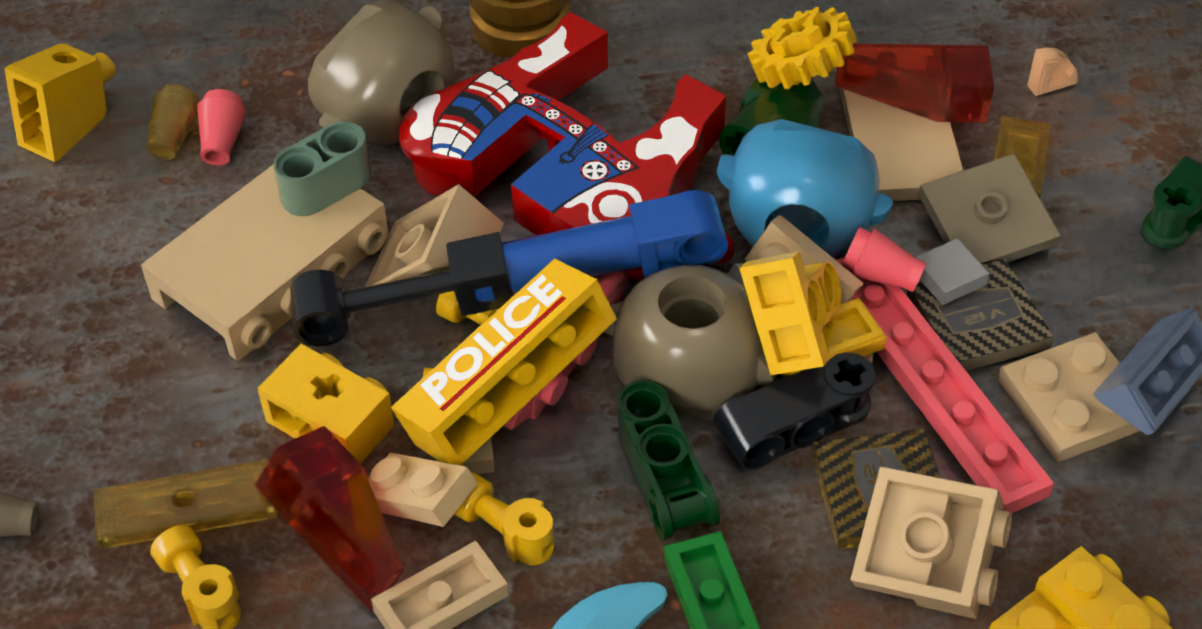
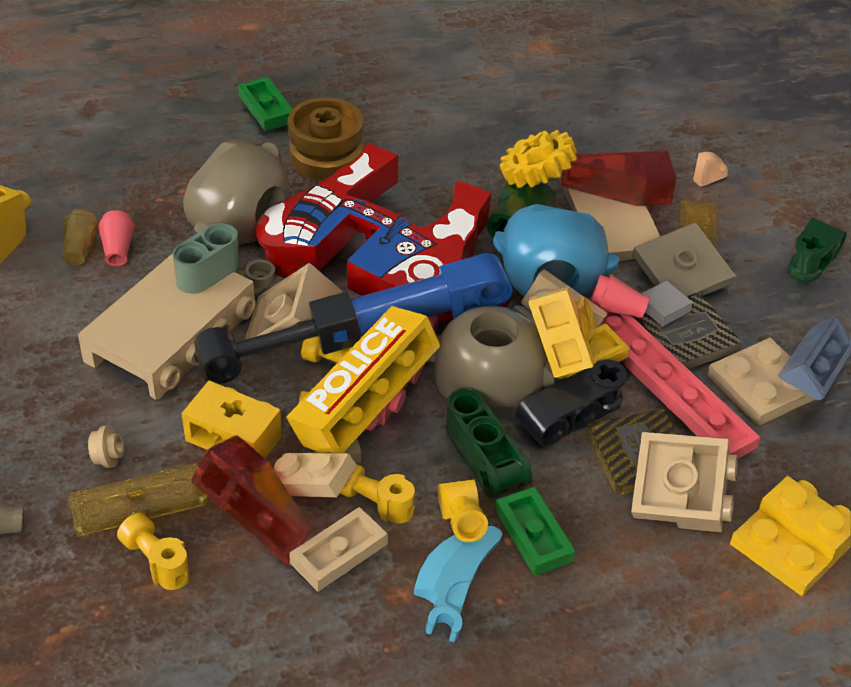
camera: 10 degrees left, 5 degrees down
none -> tan plate [88,425,124,468]
none -> dark tan plate [239,259,282,296]
none -> yellow leg [437,480,488,542]

